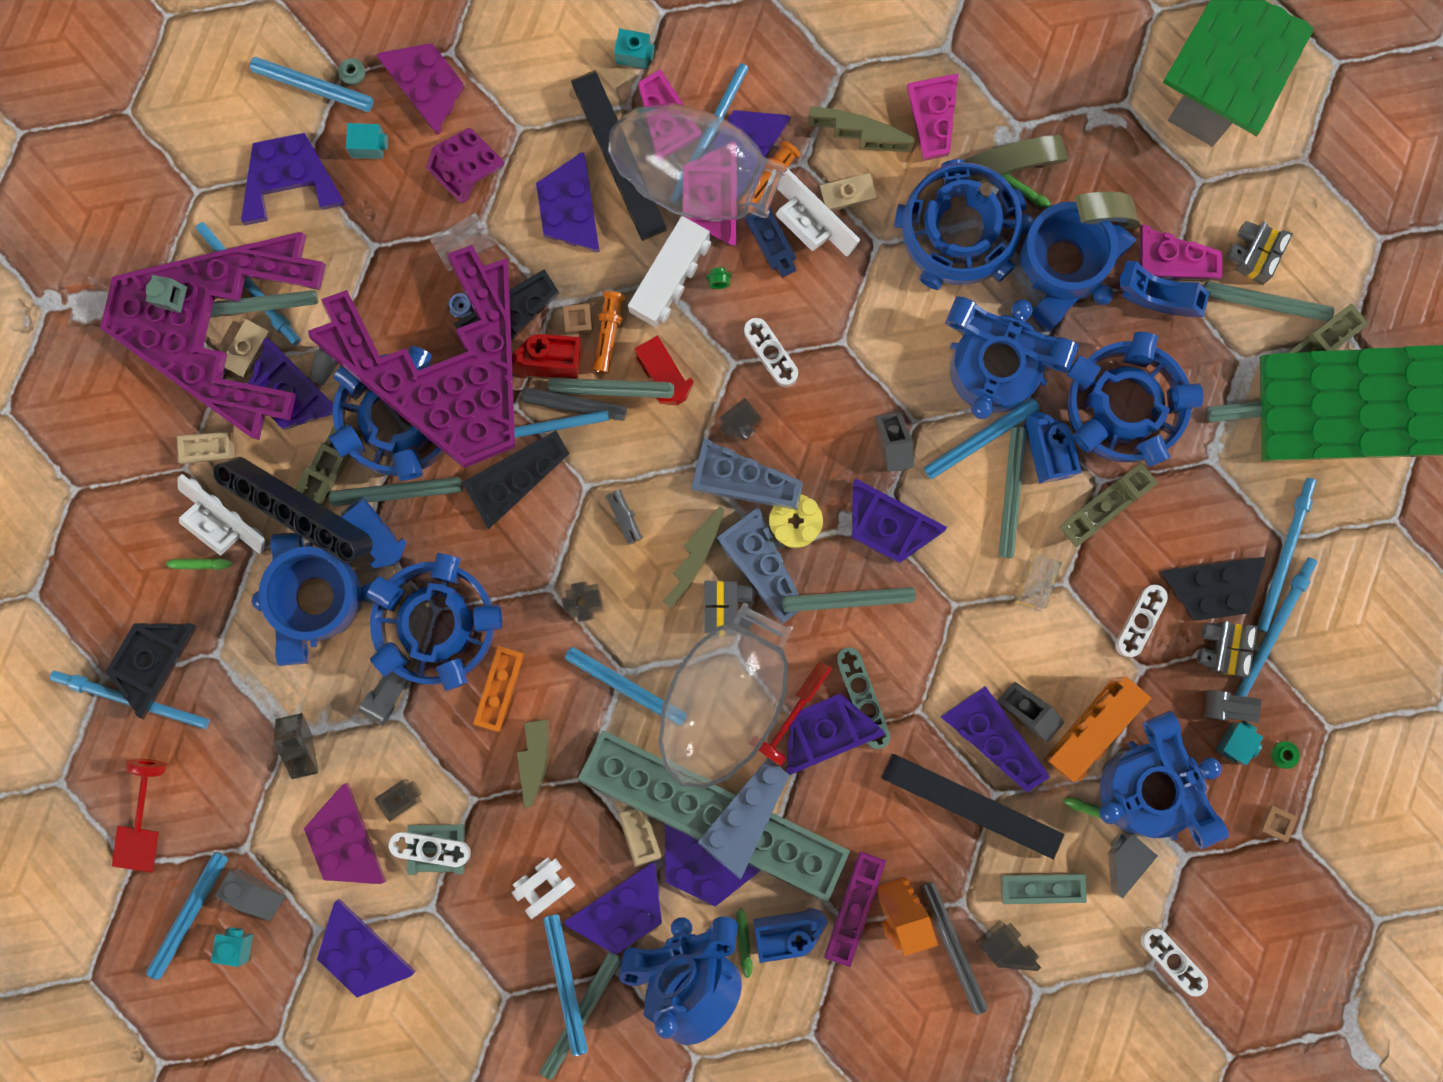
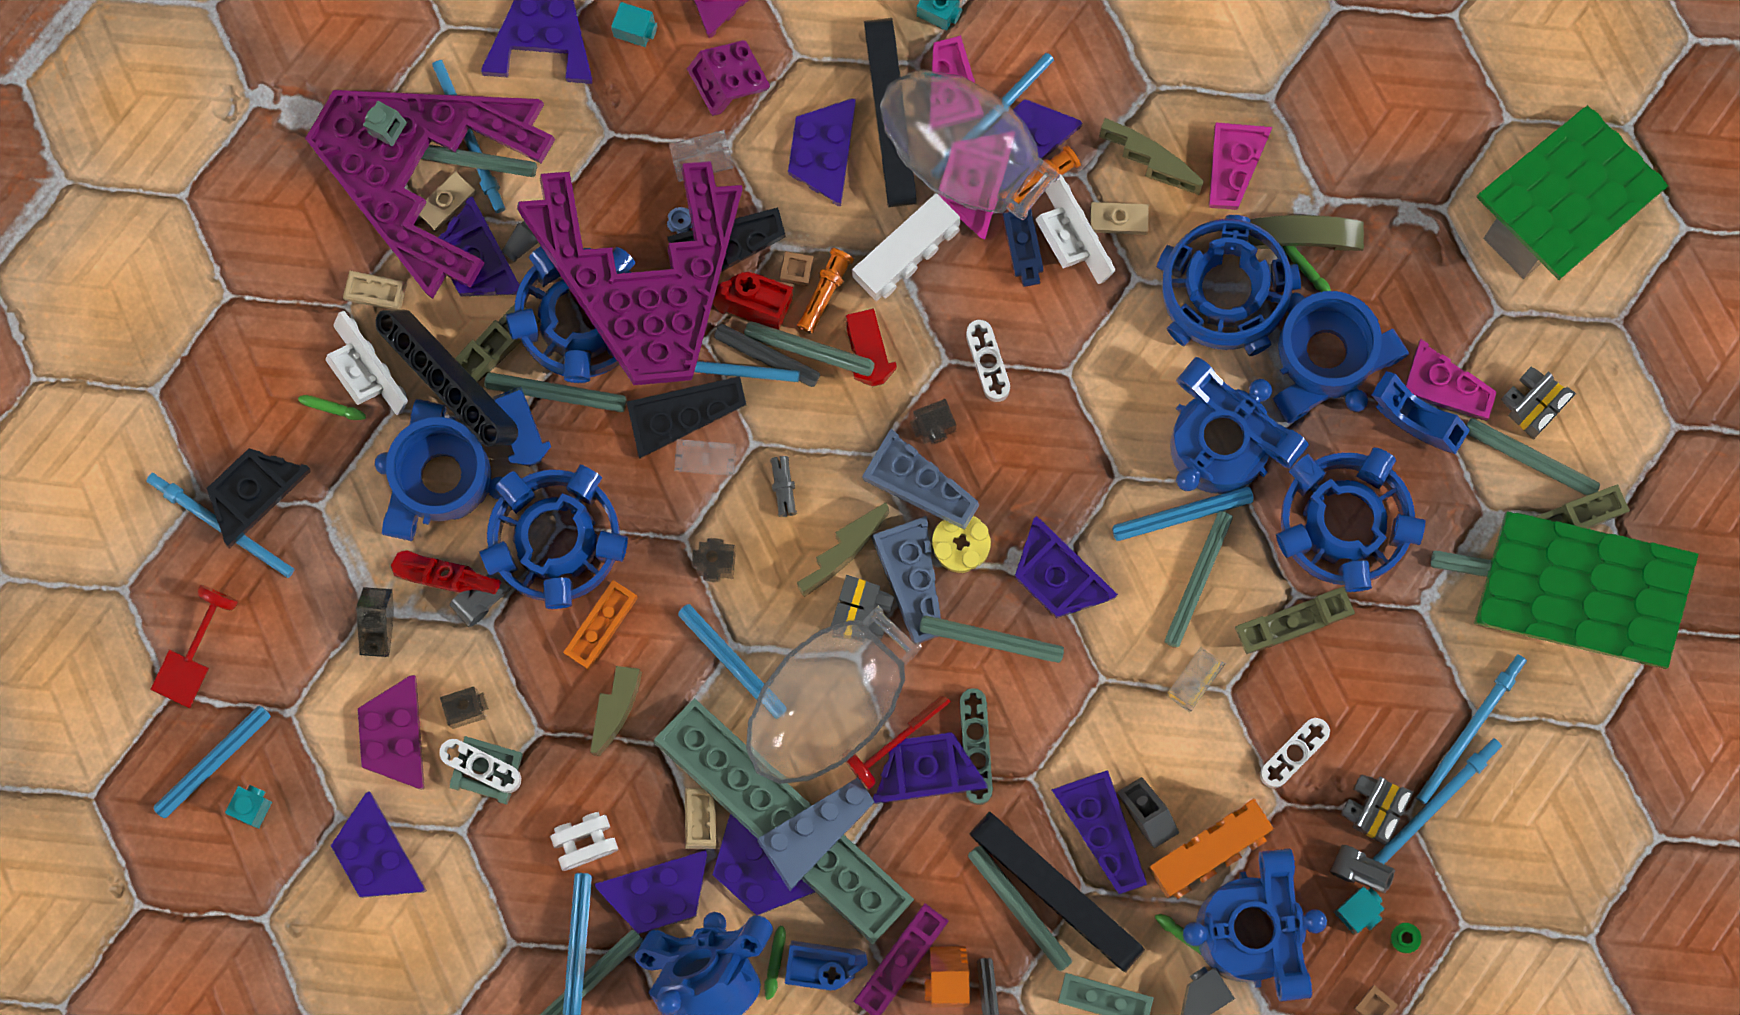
camera: 20 degrees right, 5 degrees down
dark grey slope [215,868,286,921] -> none
green plate [706,267,732,289] -> none
dark grey slope [875,411,914,472] -> none
blue piece [1024,411,1082,484] -> none
olive slope [1075,192,1141,229] -> none
black wing [1159,557,1265,621] -> none
none -> red piece [391,550,502,594]
none -> clear hinge [674,439,737,476]
none -> sand green axle [968,846,1072,971]

